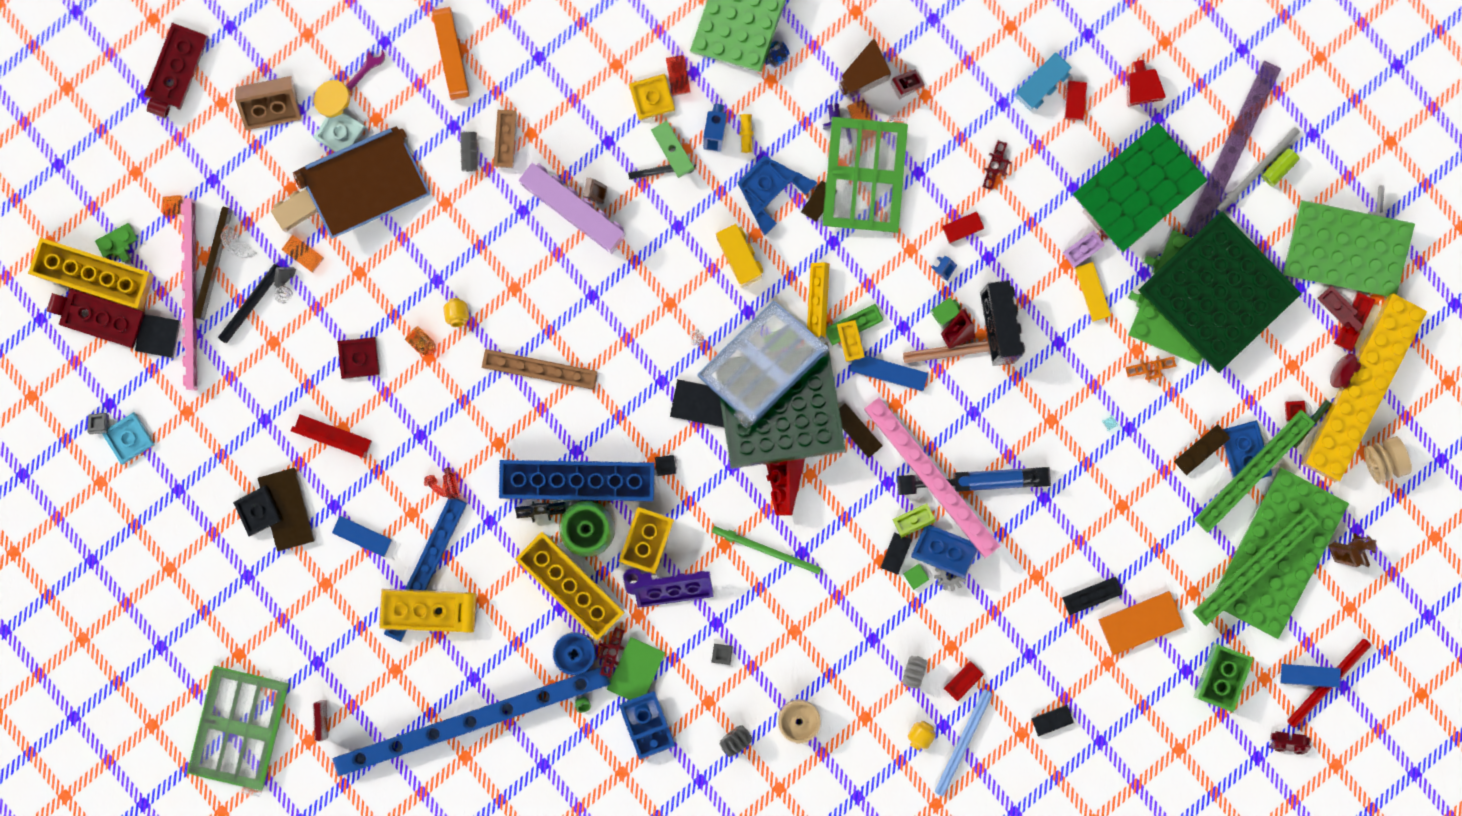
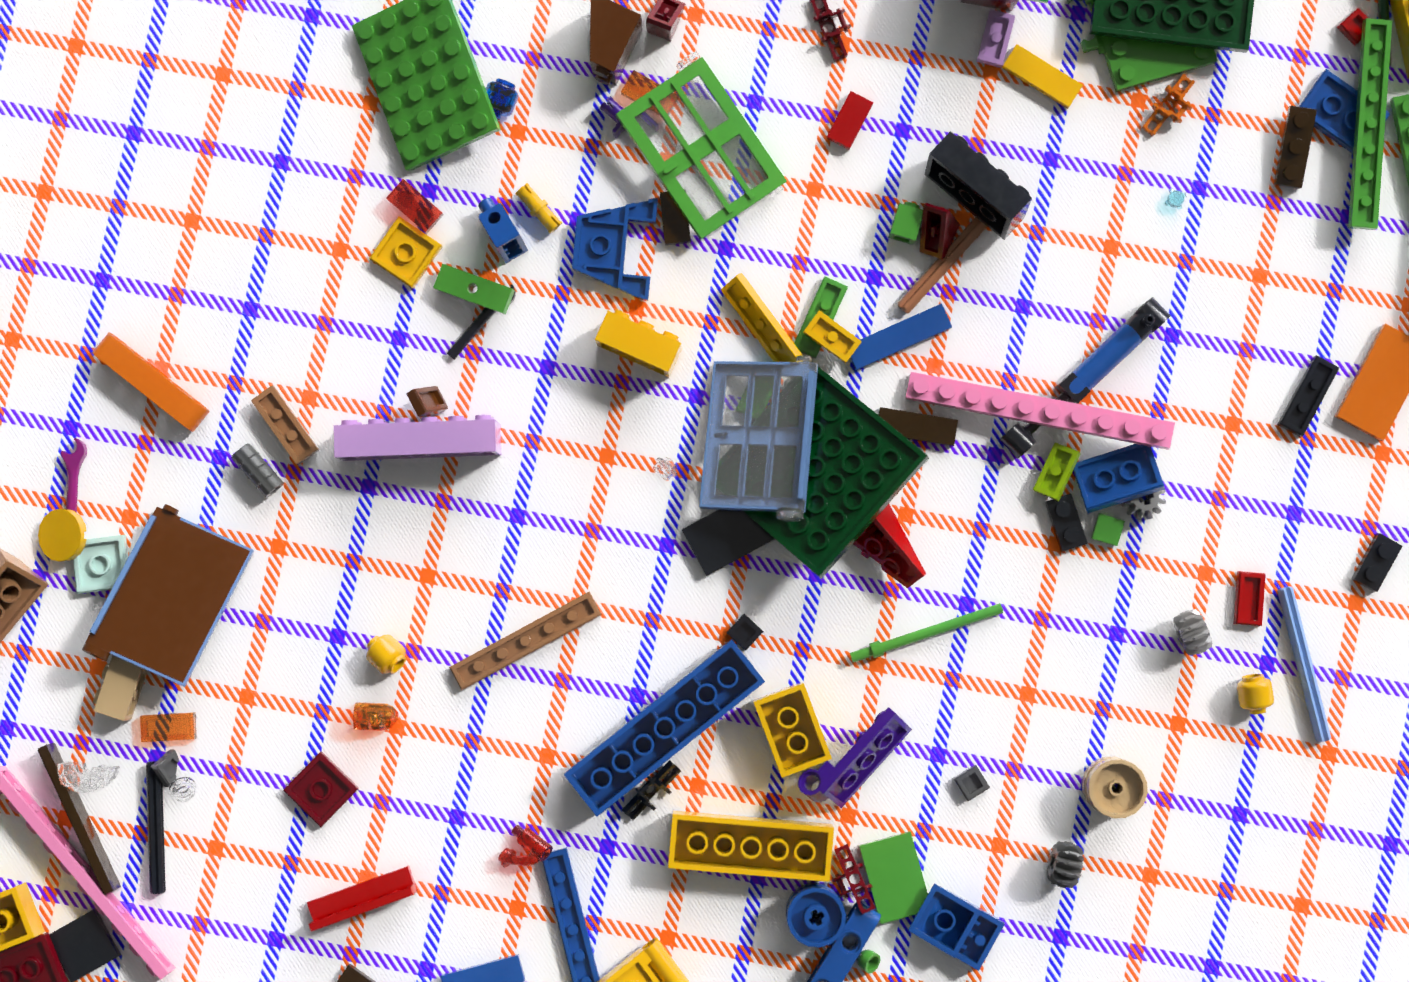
camera: 40 degrees left, 0 degrees up
bright green piece [559,501,615,557] -> none
blue tile [931,256,957,281] -> none

